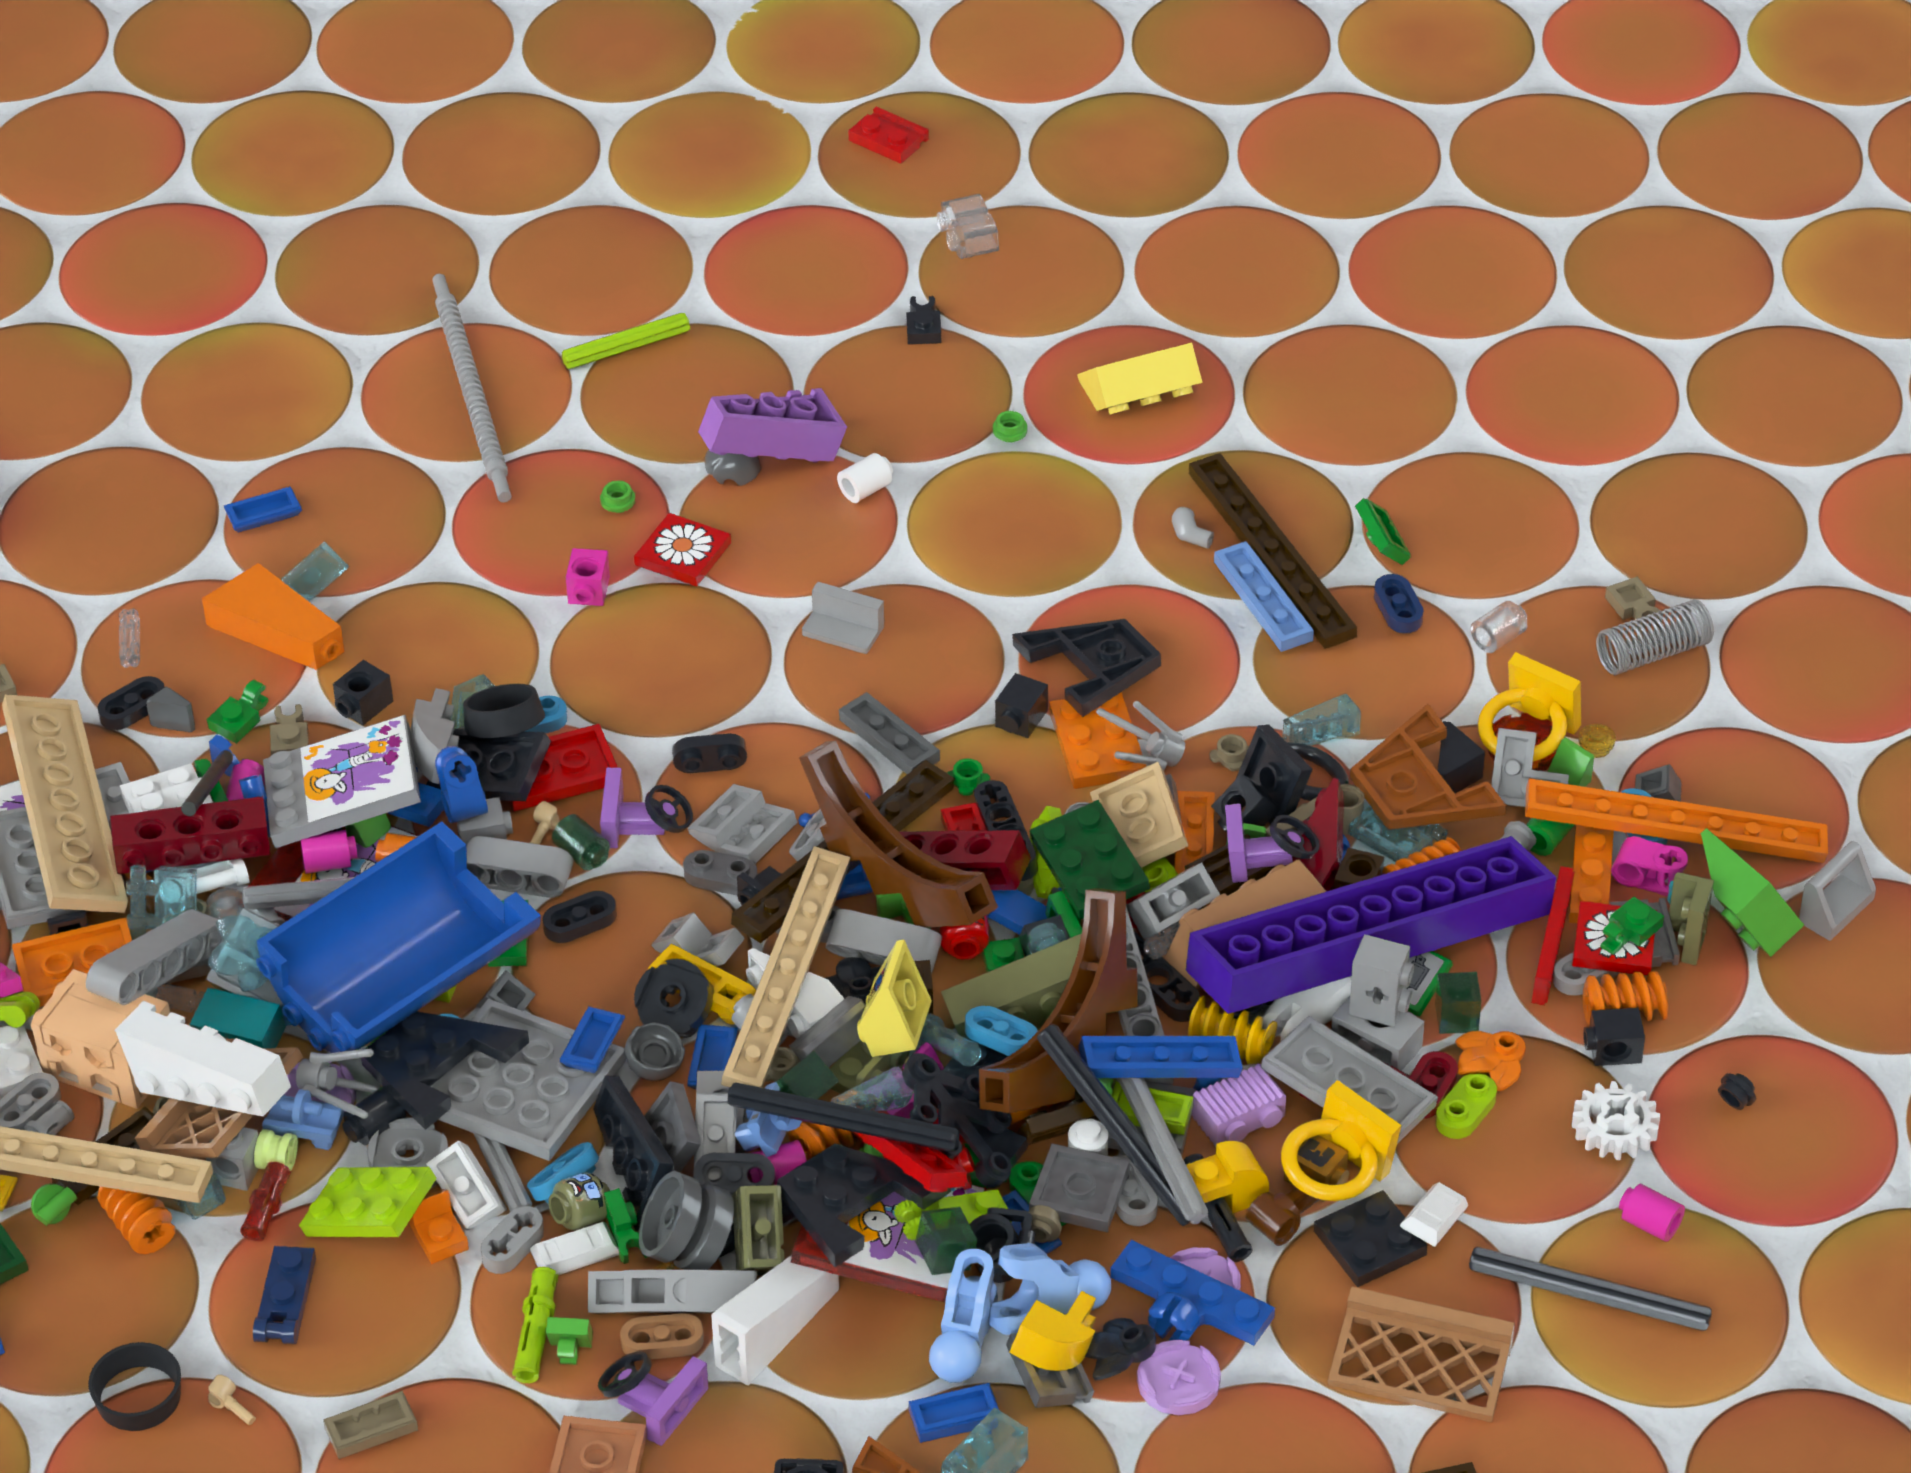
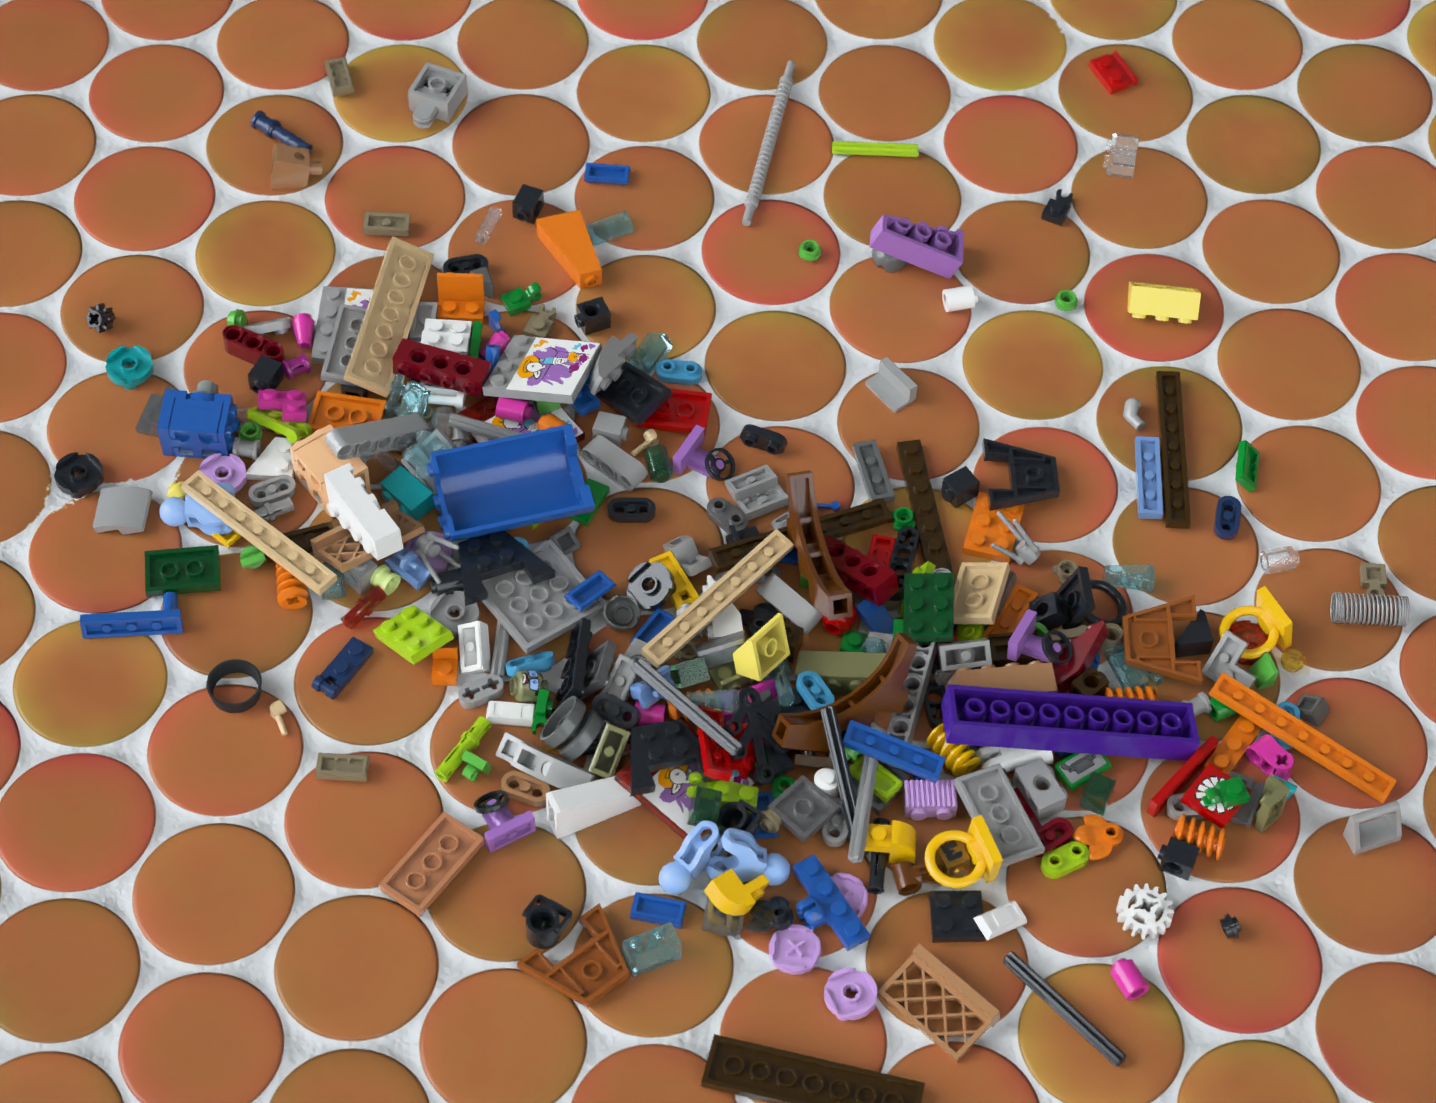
camera: 25 degrees right, 10 degrees up
pearl dark grey bar [181,750,233,816] -> none
blue piece [435,746,488,824] -> none
black tyre [463,684,545,738] -> none
dark pink brick [566,548,610,606] -> none
tile [634,513,731,587] -> none
light grey brick [1349,934,1414,1027] -> none
bright green slope [1701,828,1804,957] -> none
none -> orange bracket [437,272,485,324]
none -> black brick [512,184,544,224]
none -> lavender plate [824,967,877,1021]
none -> dark brown plate [896,440,955,586]

